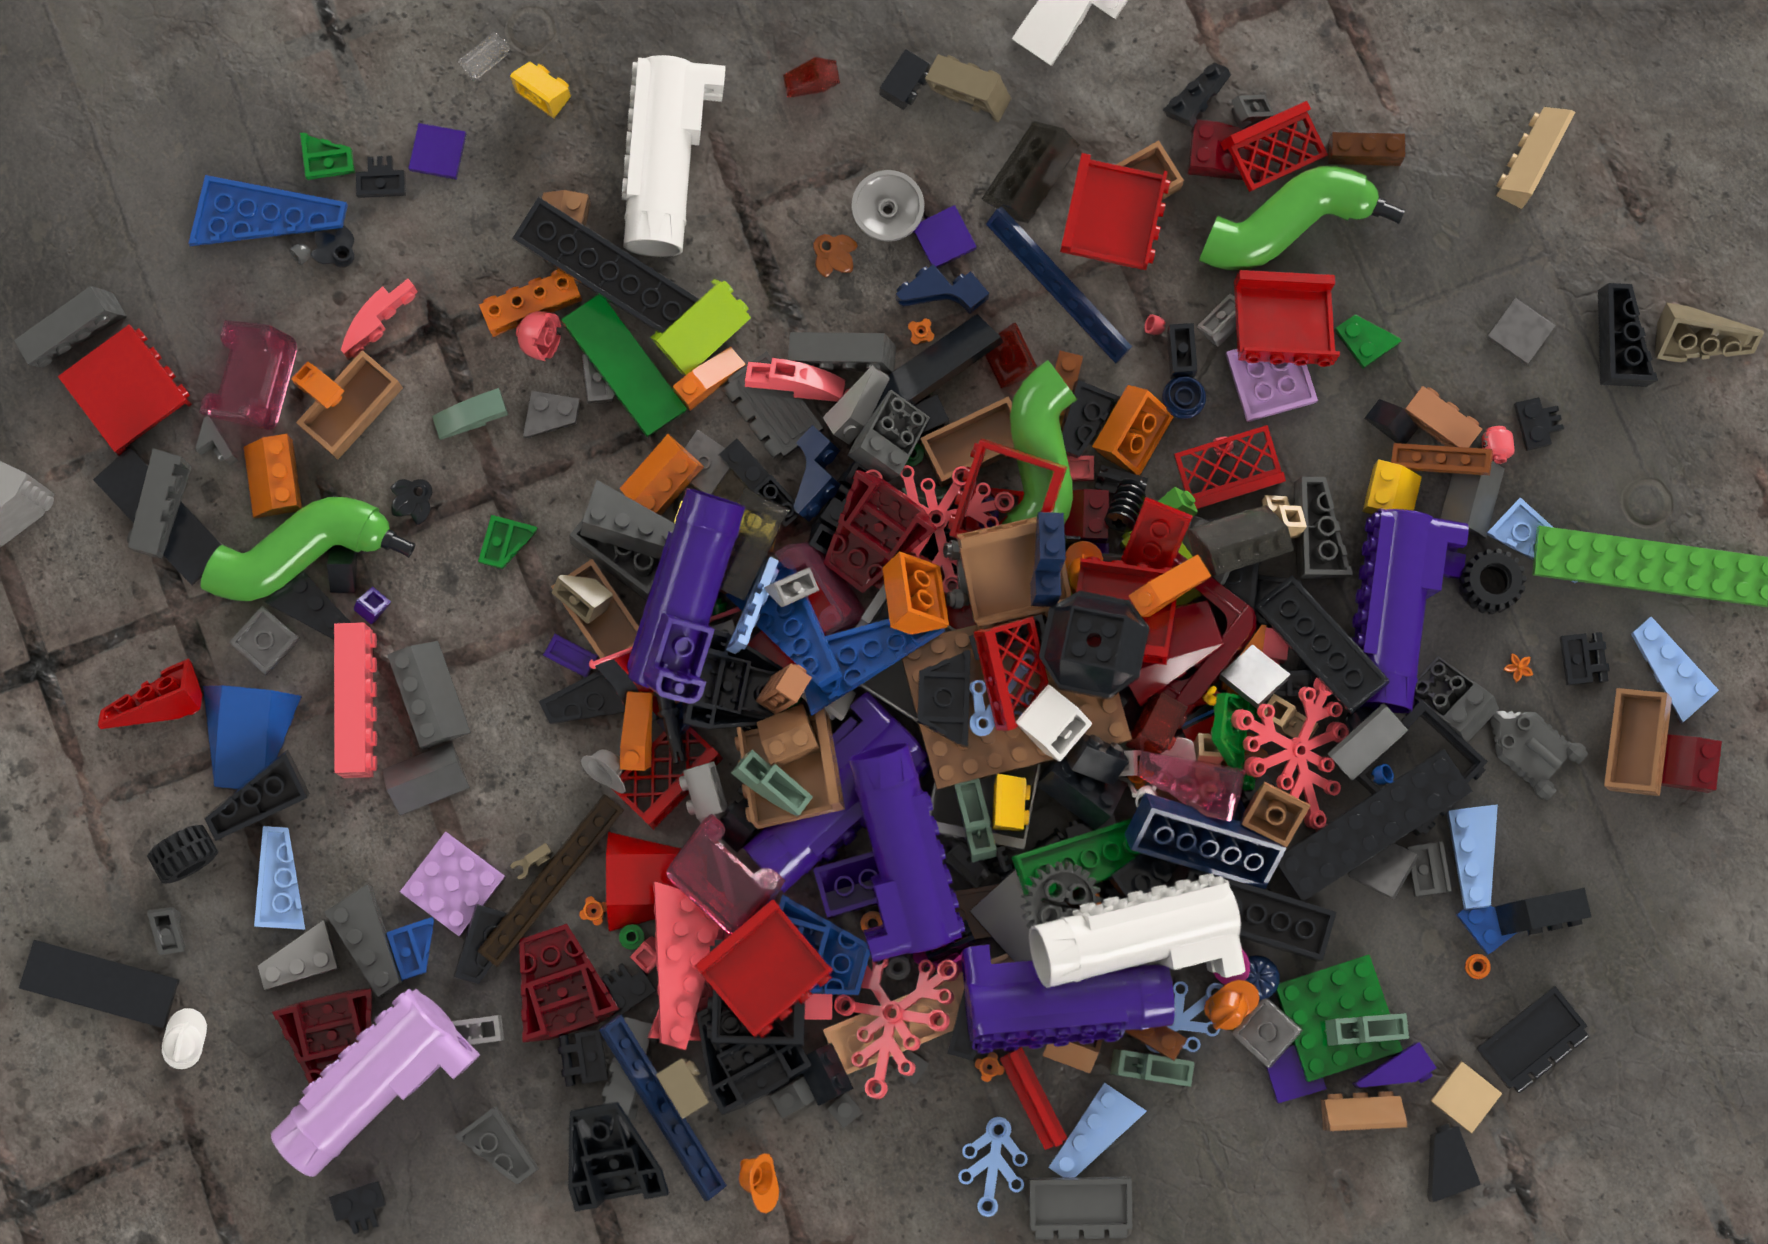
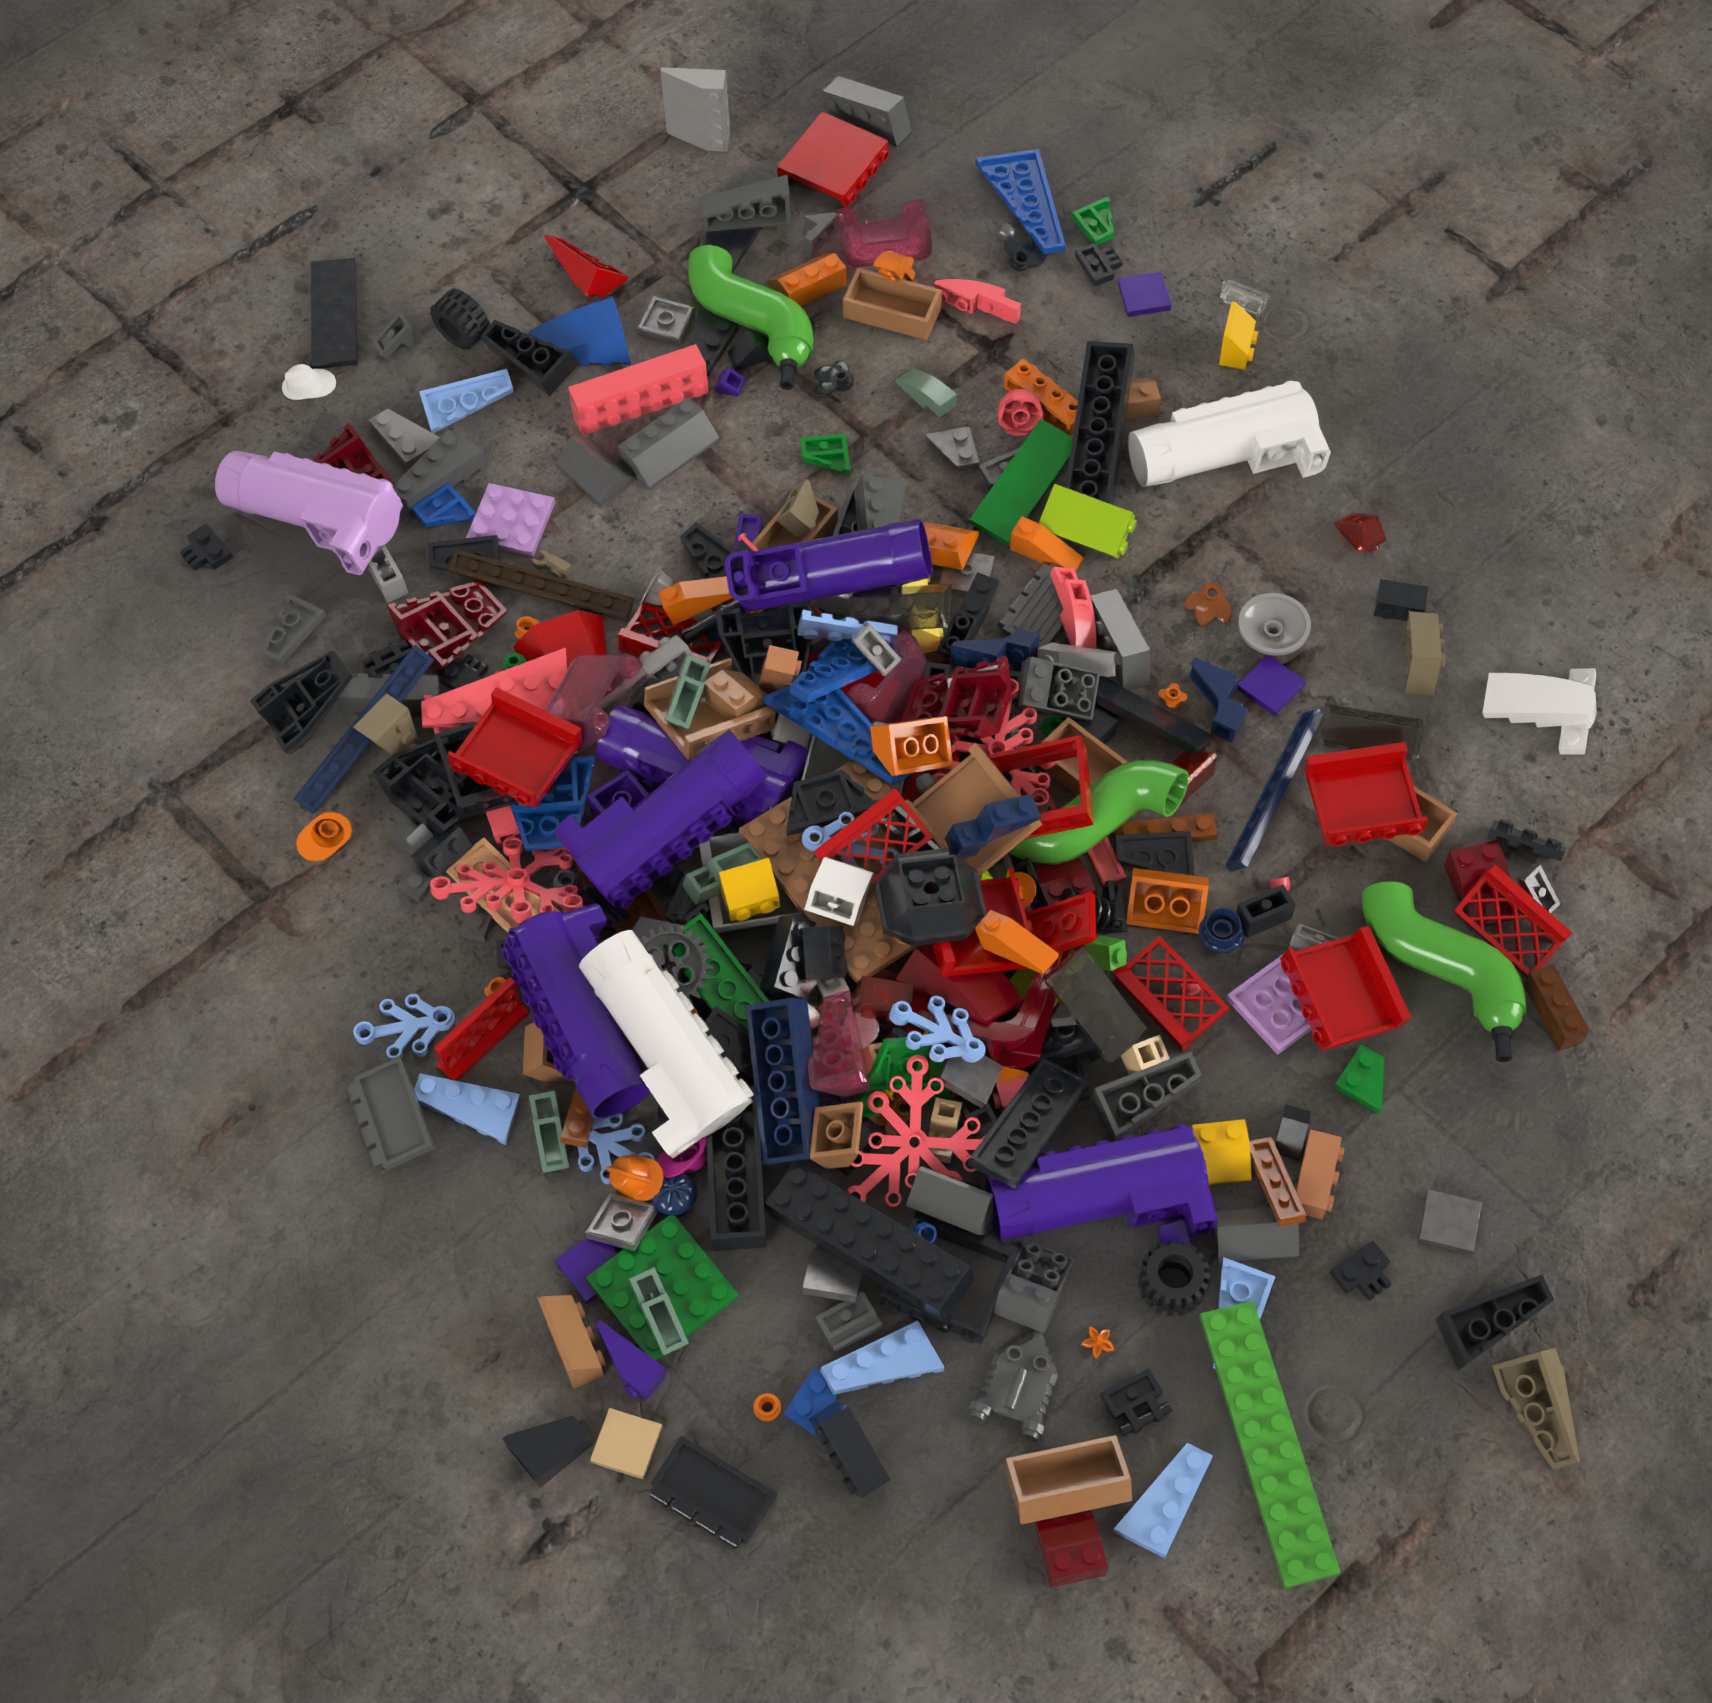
camera: 70 degrees right, 20 degrees down
coral head [1481,426,1515,464] -> none
tan slope [1496,107,1575,209] -> none
none -> light blue plant [889,996,985,1063]

